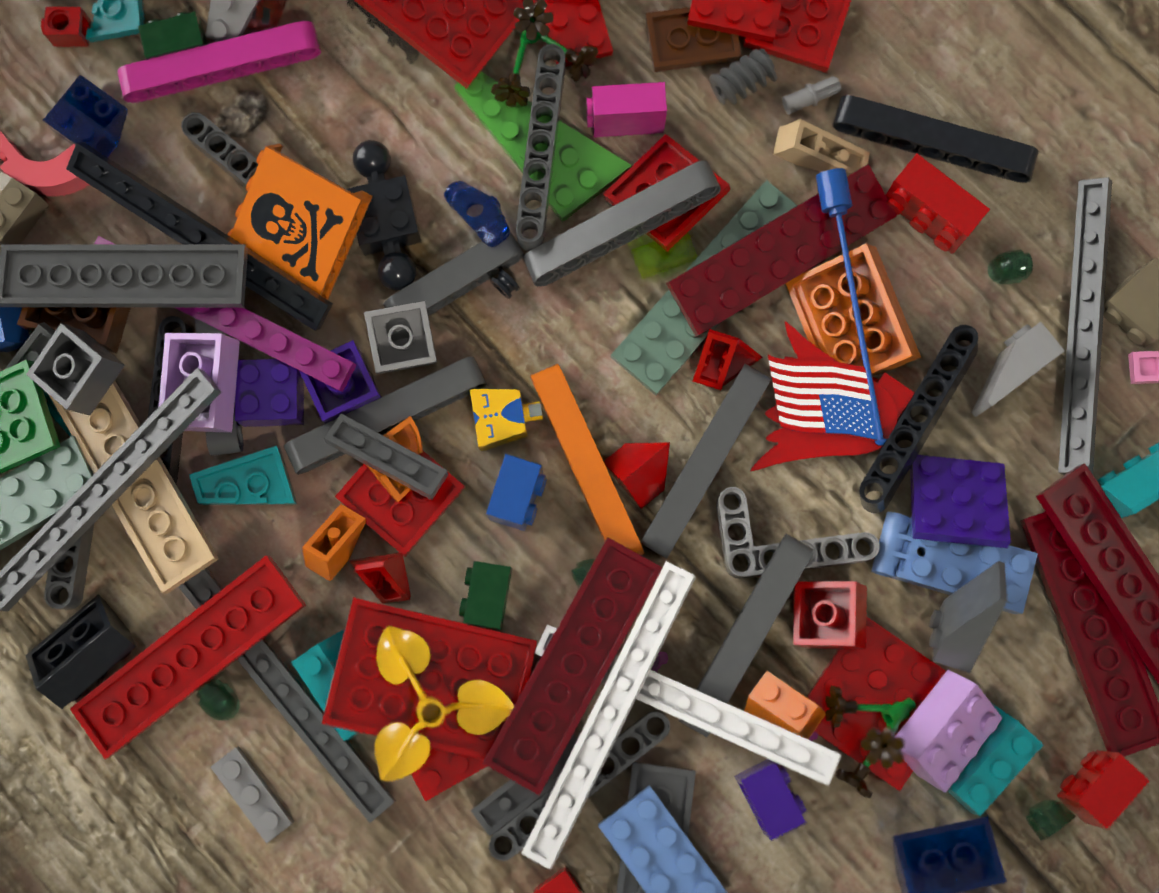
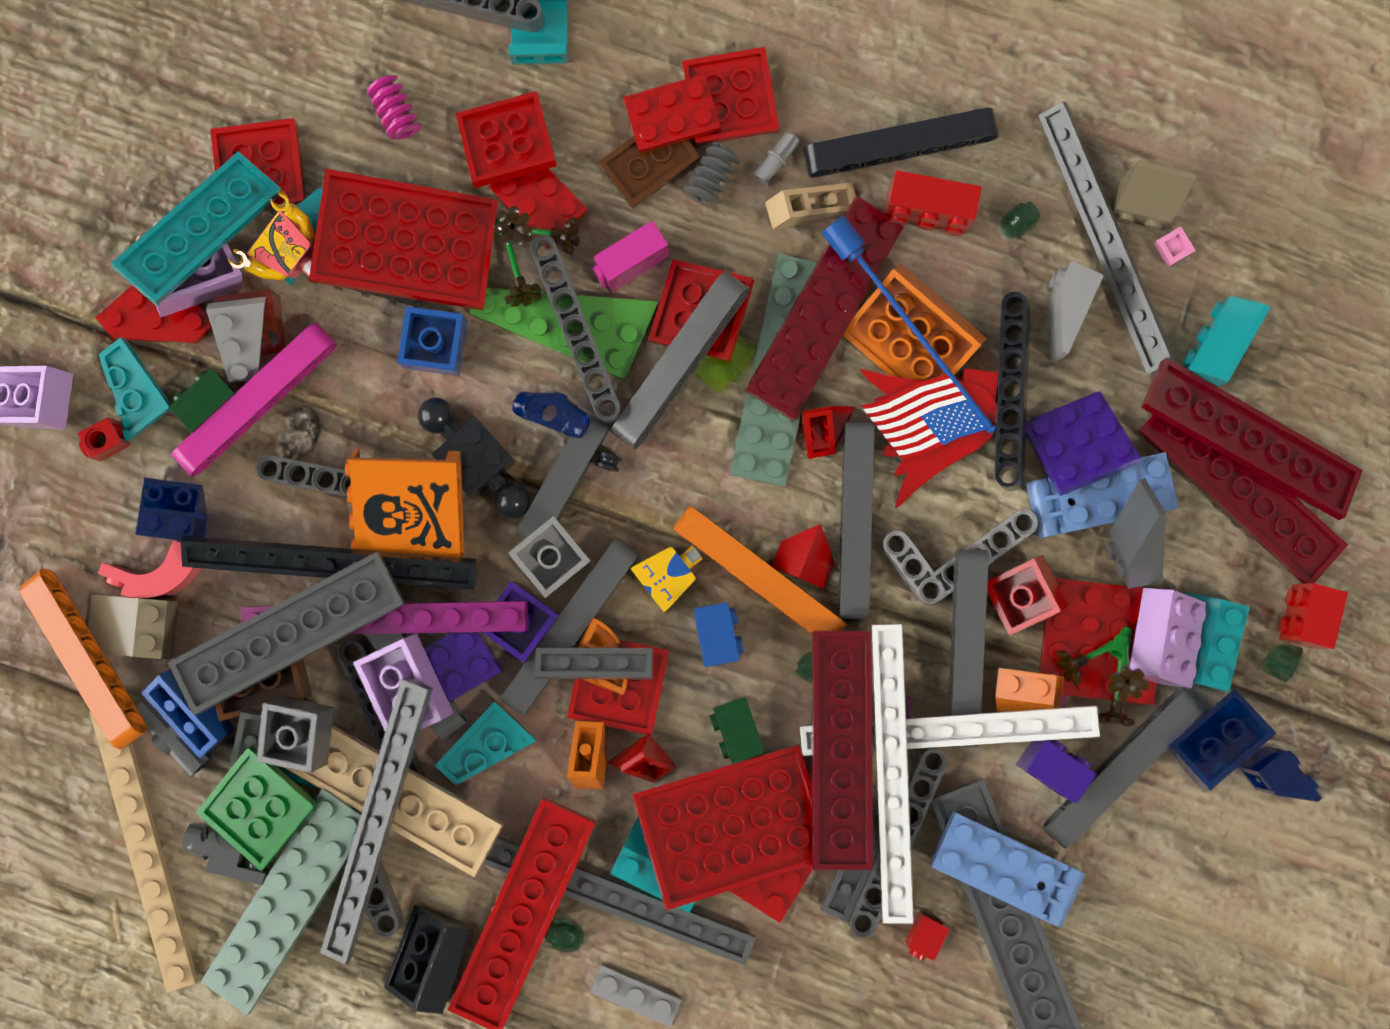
camera: 30 degrees left, 5 degrees up
yellow plant [375,626,514,781] -> none
none -> blue brick [397,306,468,376]
none -> dark grey beam [1043,687,1205,848]

